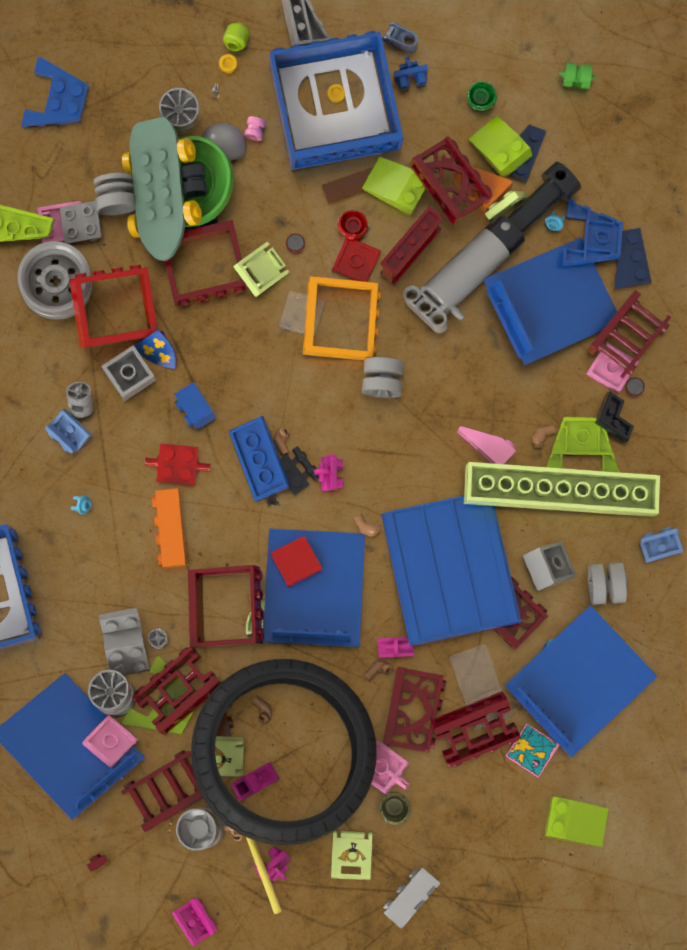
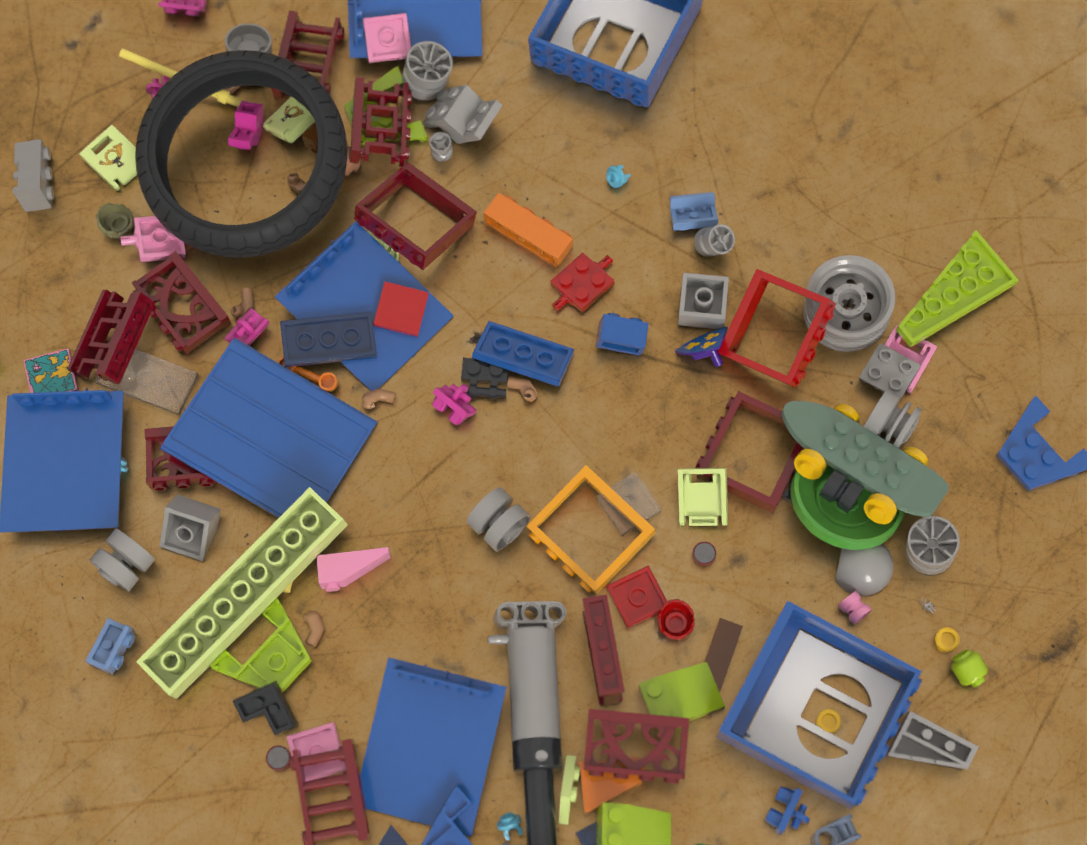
camera: 135 degrees right, 10 degrees down
none -> orange bar [277,356,338,392]
none -> dark blue tile [280,312,377,367]

